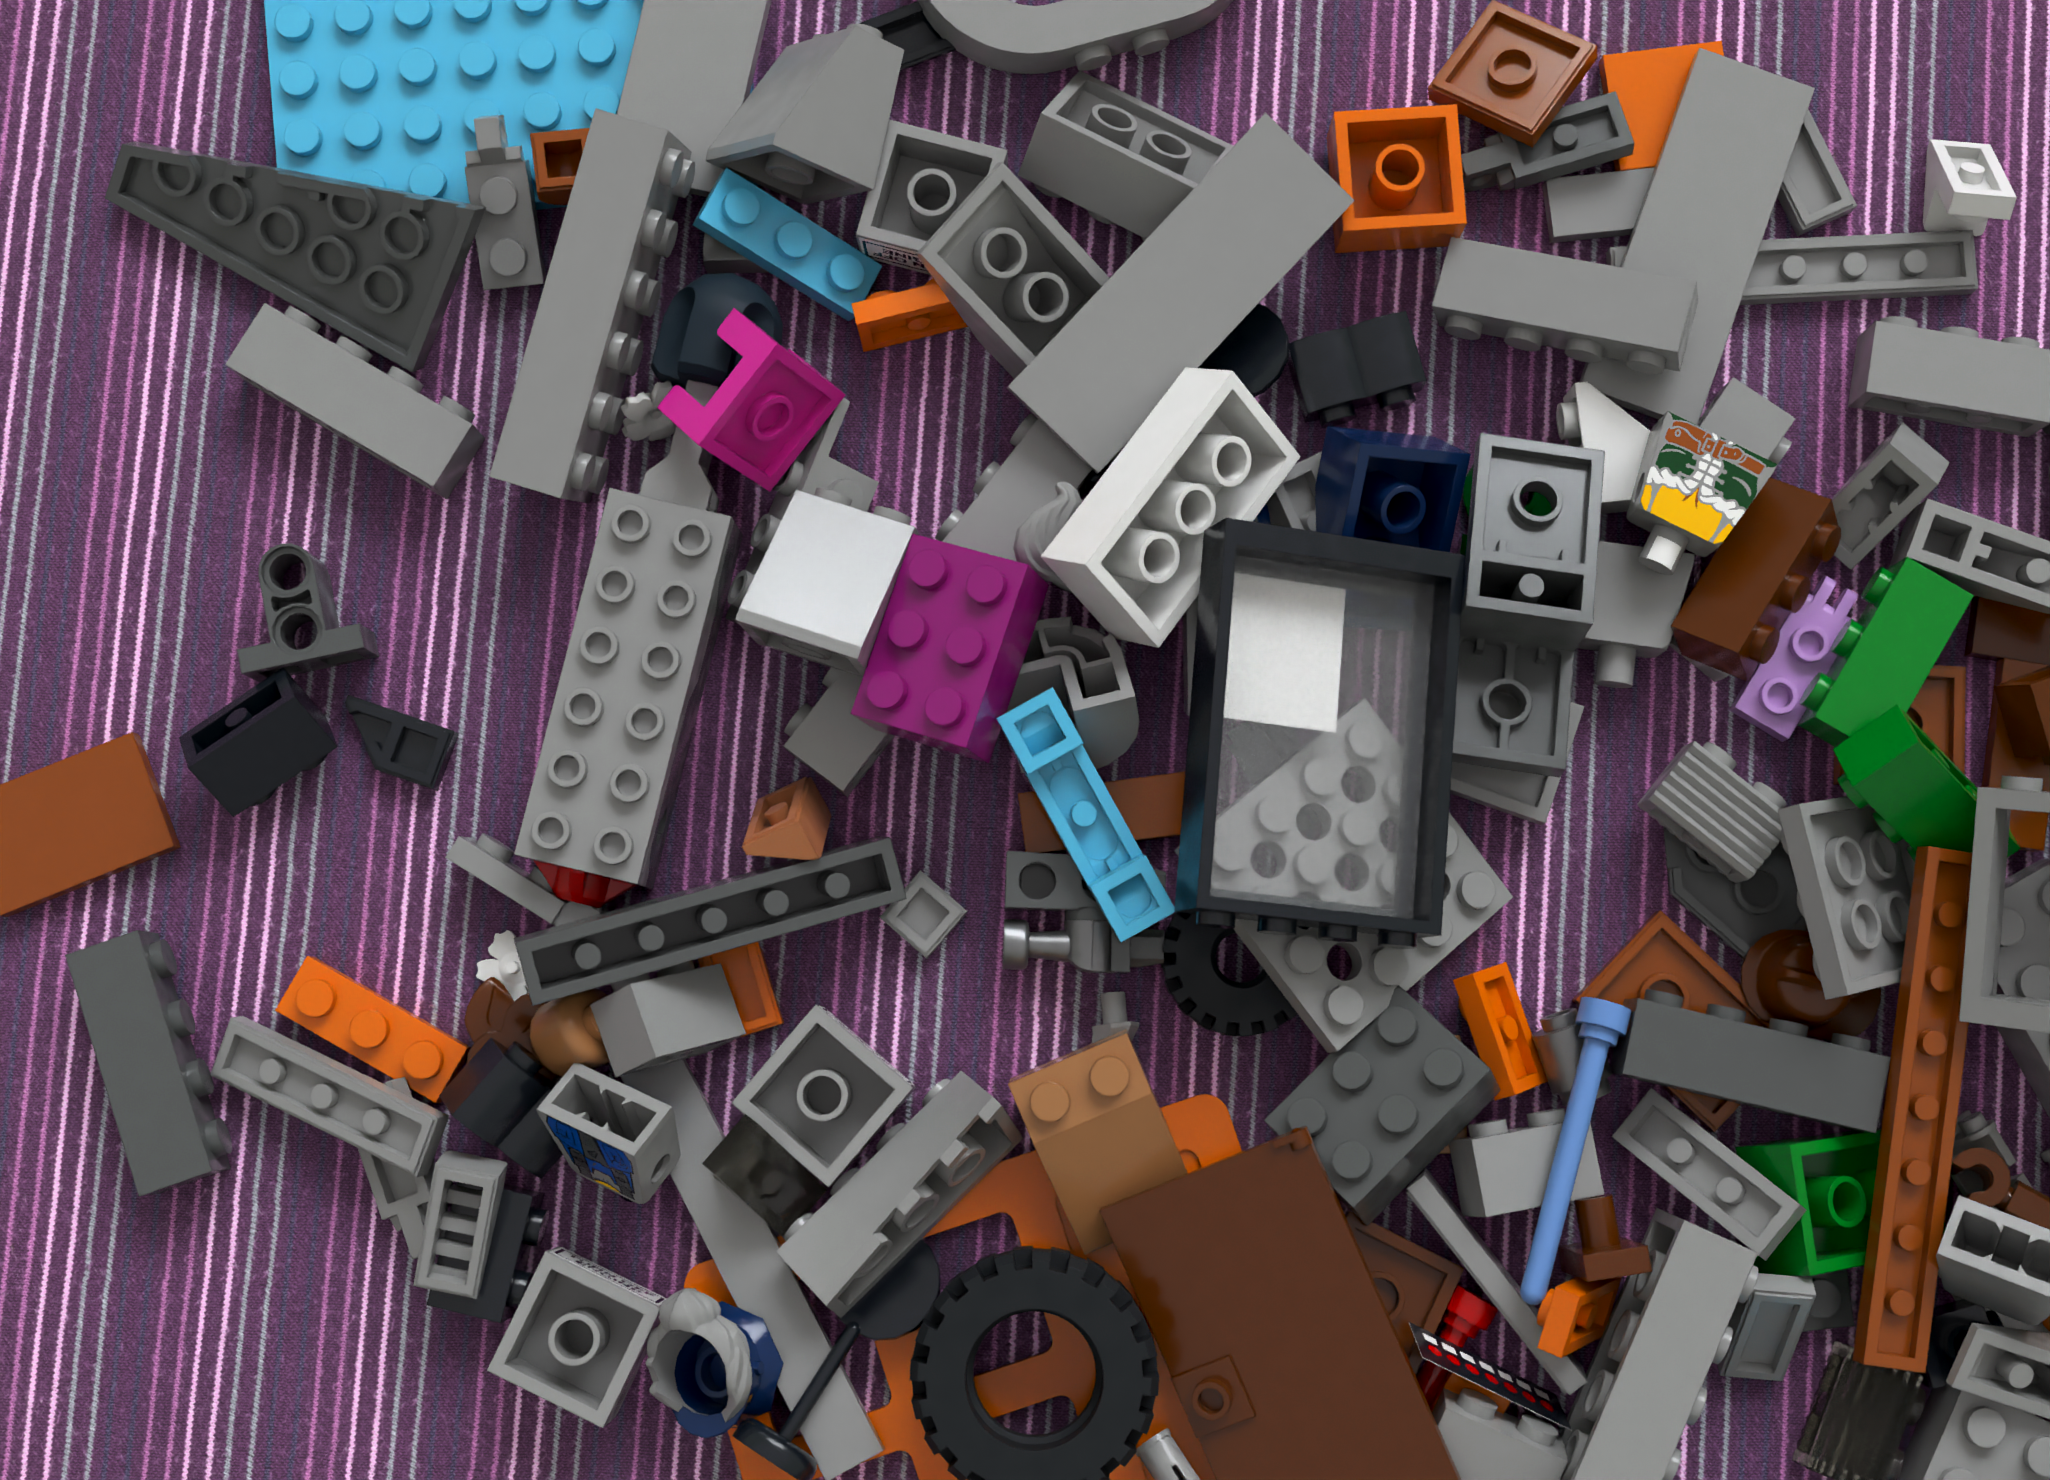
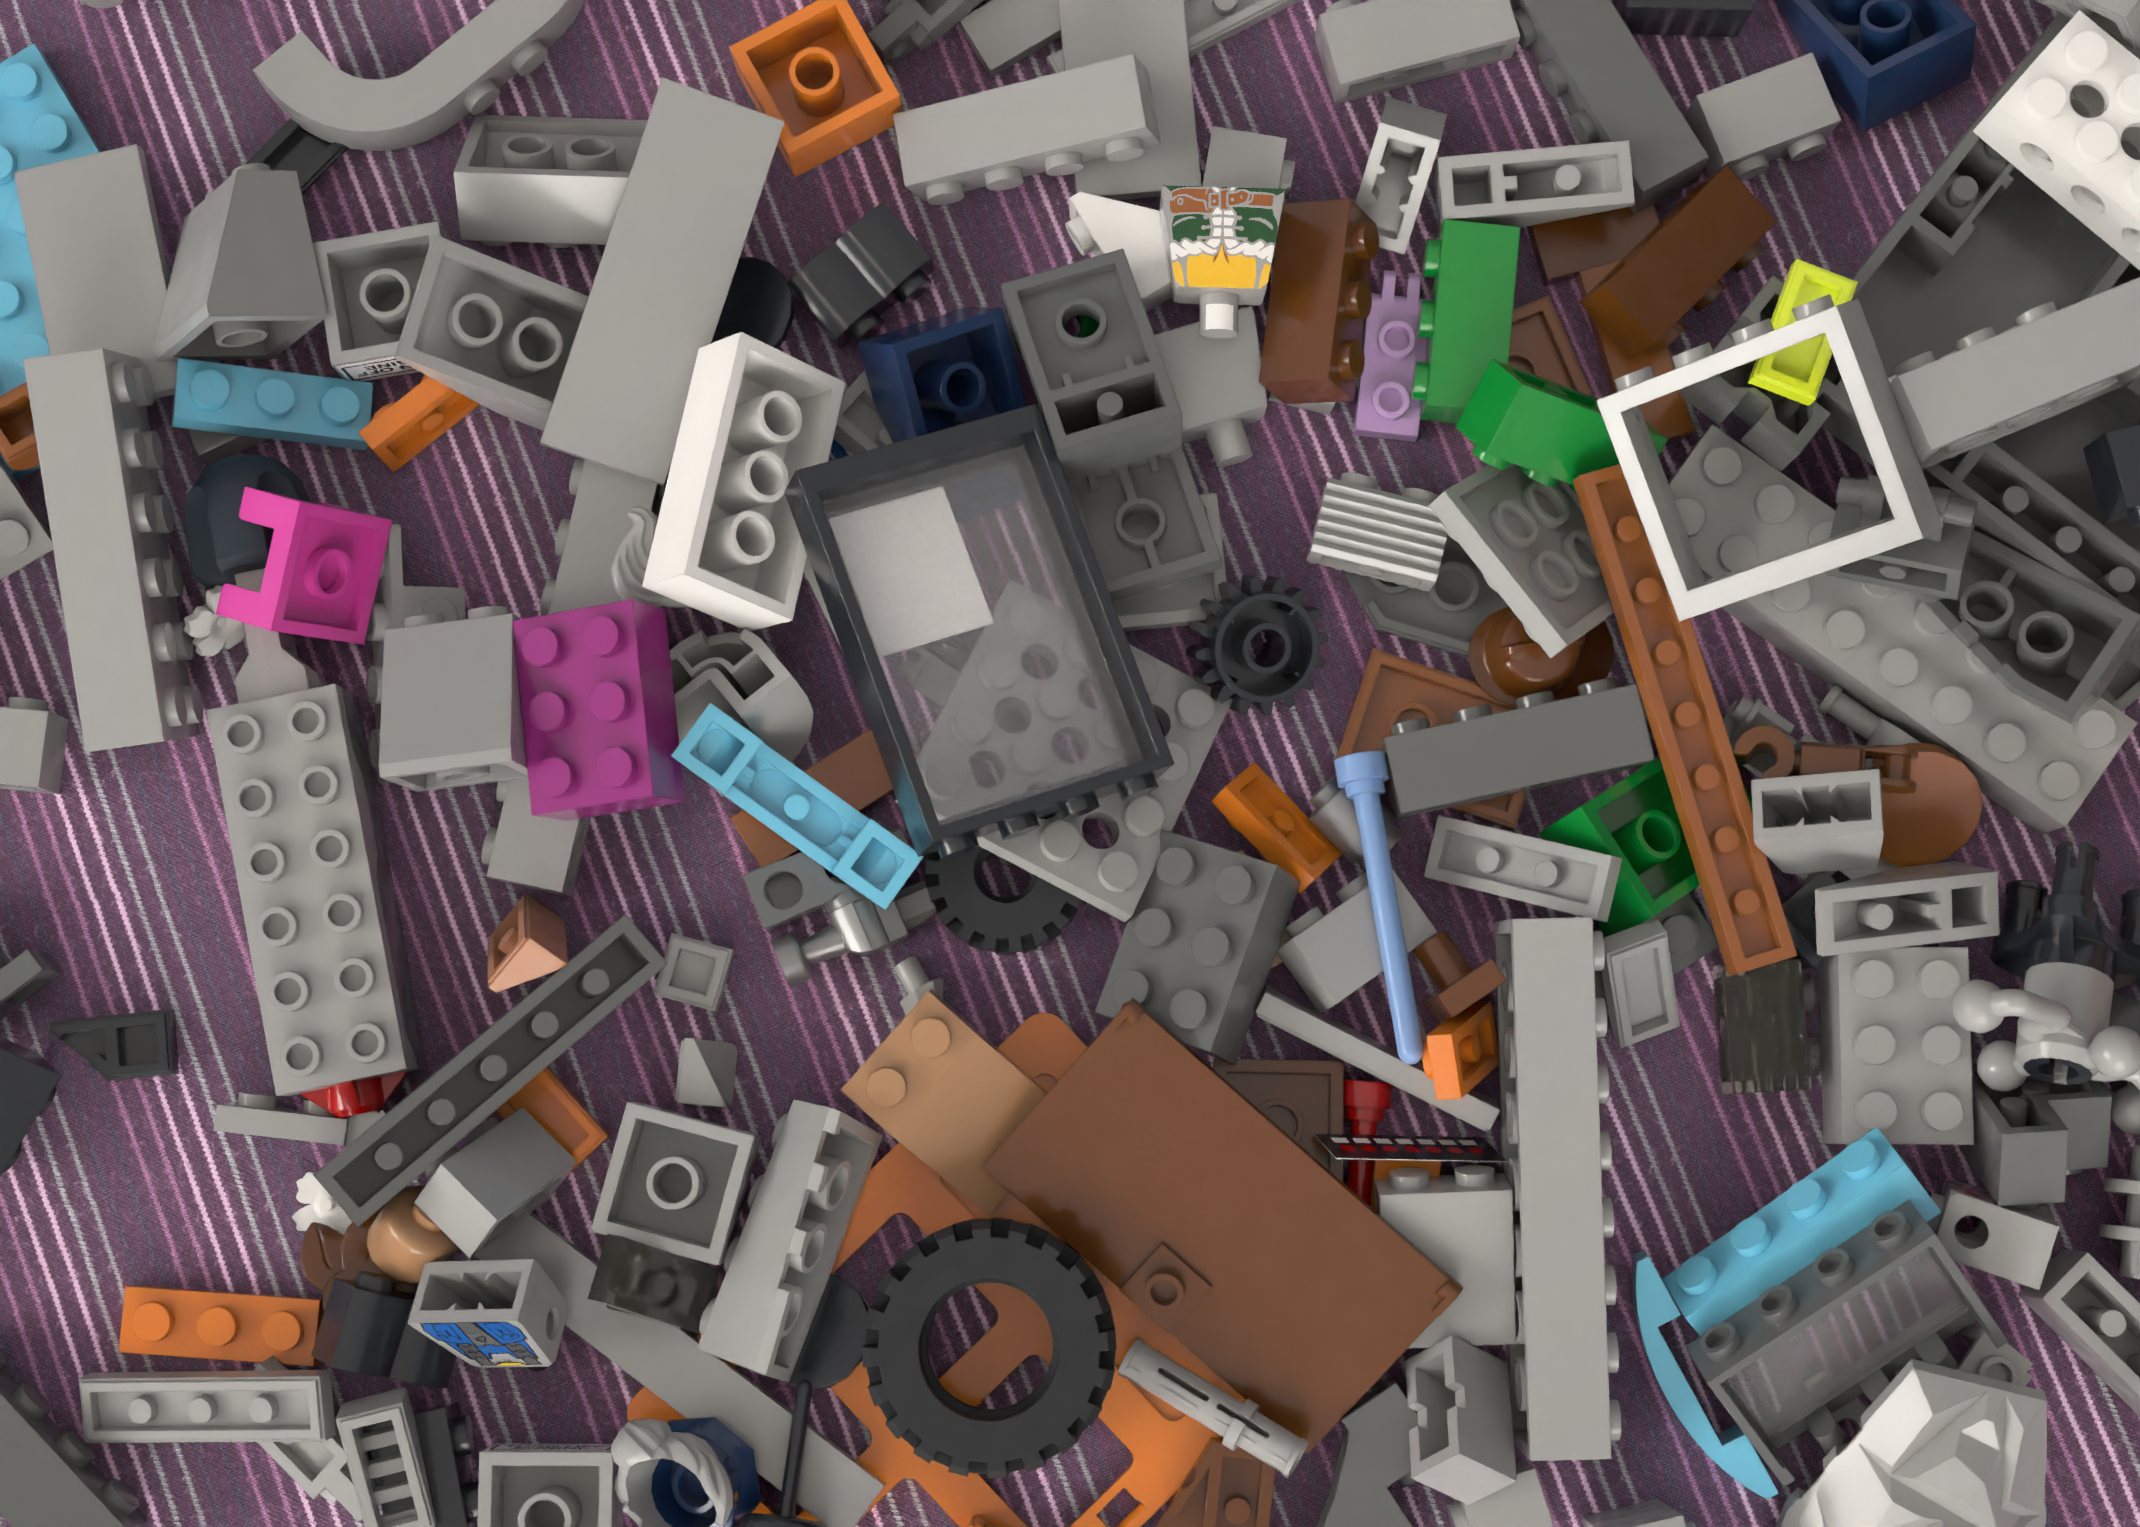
camera: 30 degrees left, 0 degrees up
none -> light grey slope [675,1038,738,1108]
none -> black gear [1186,574,1328,716]

